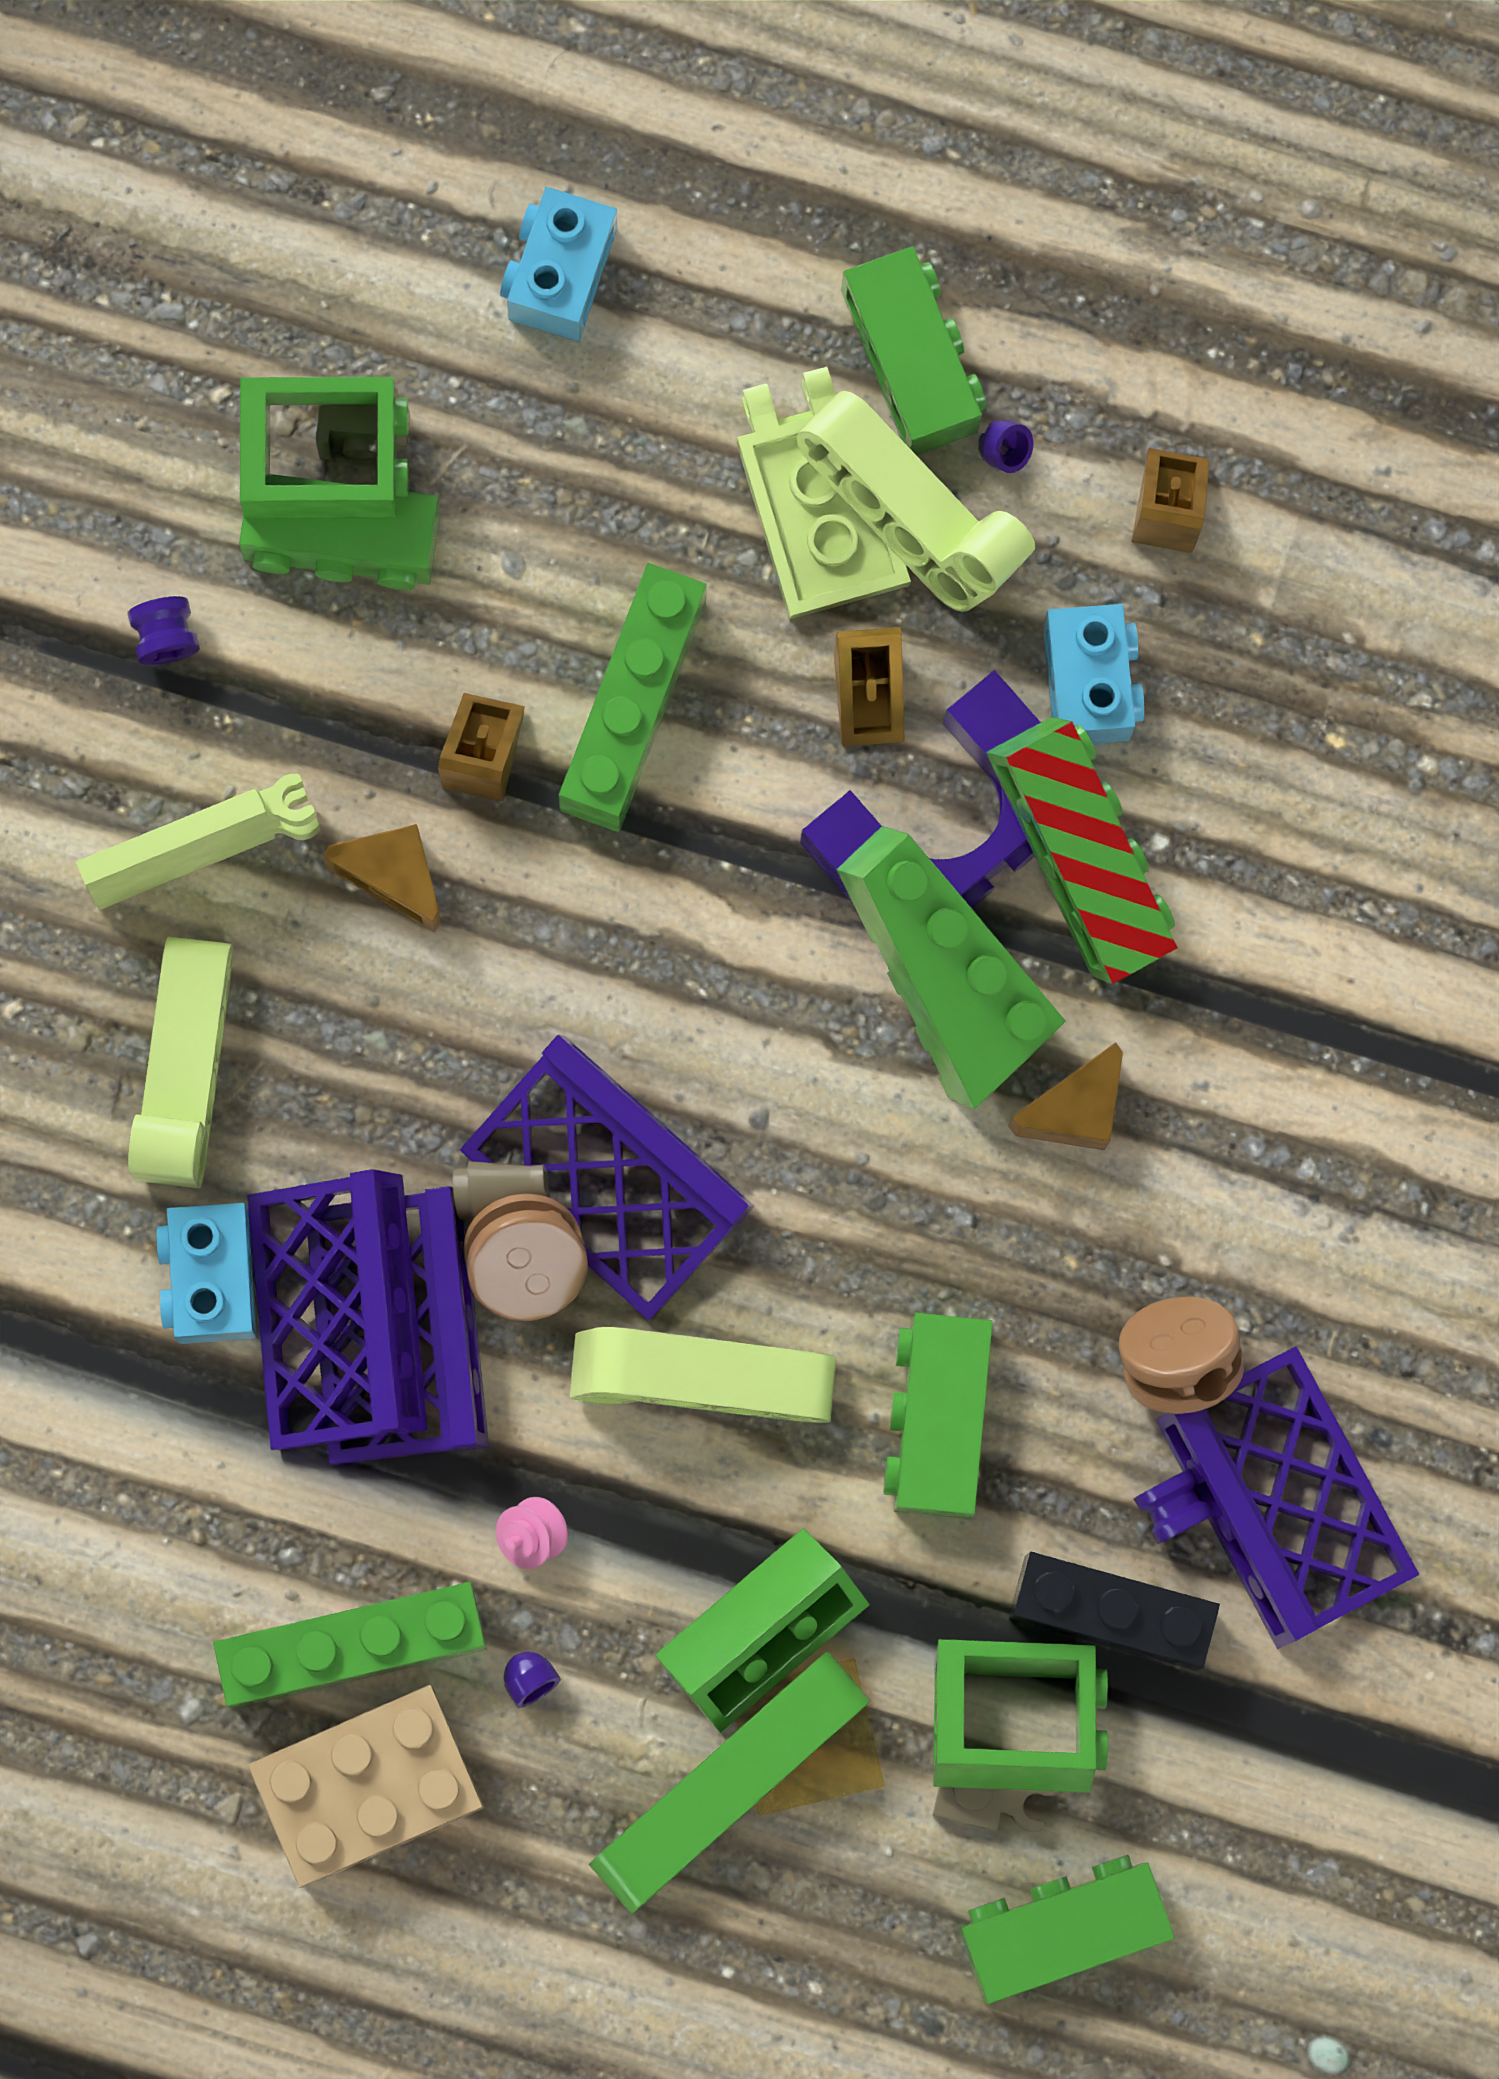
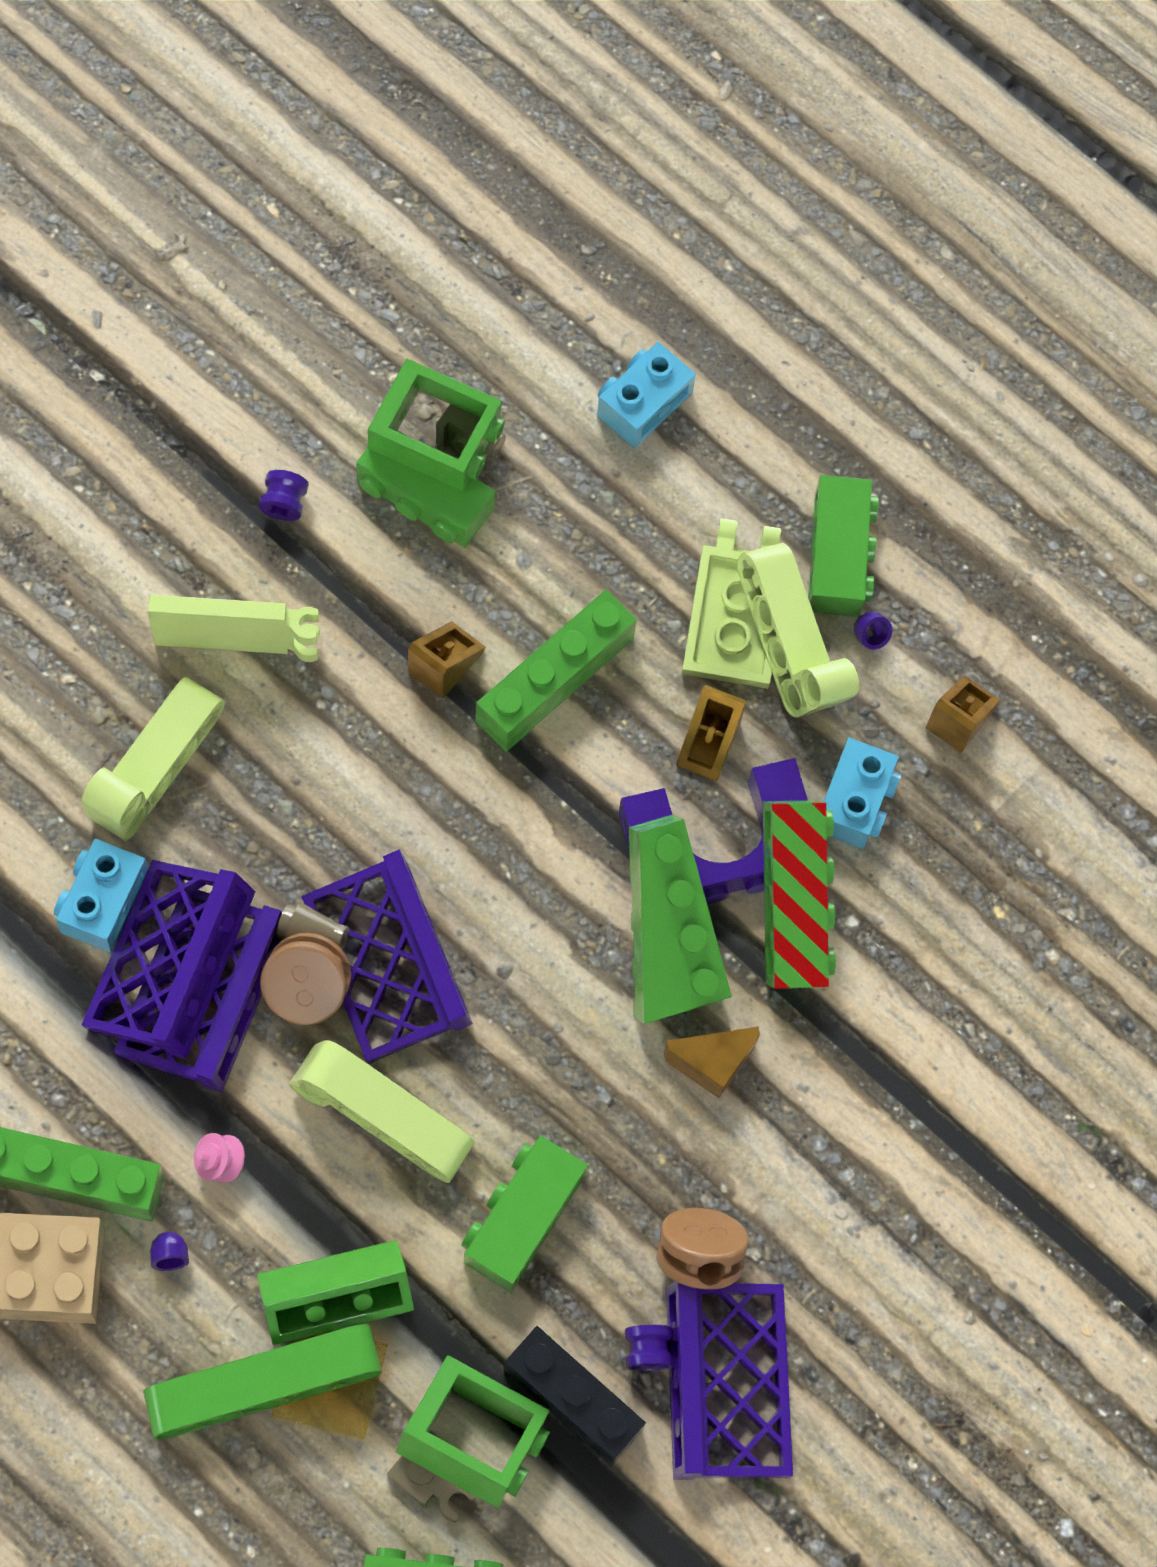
camera: 25 degrees right, 10 degrees down
pearl gold slope [323,824,441,933] -> none

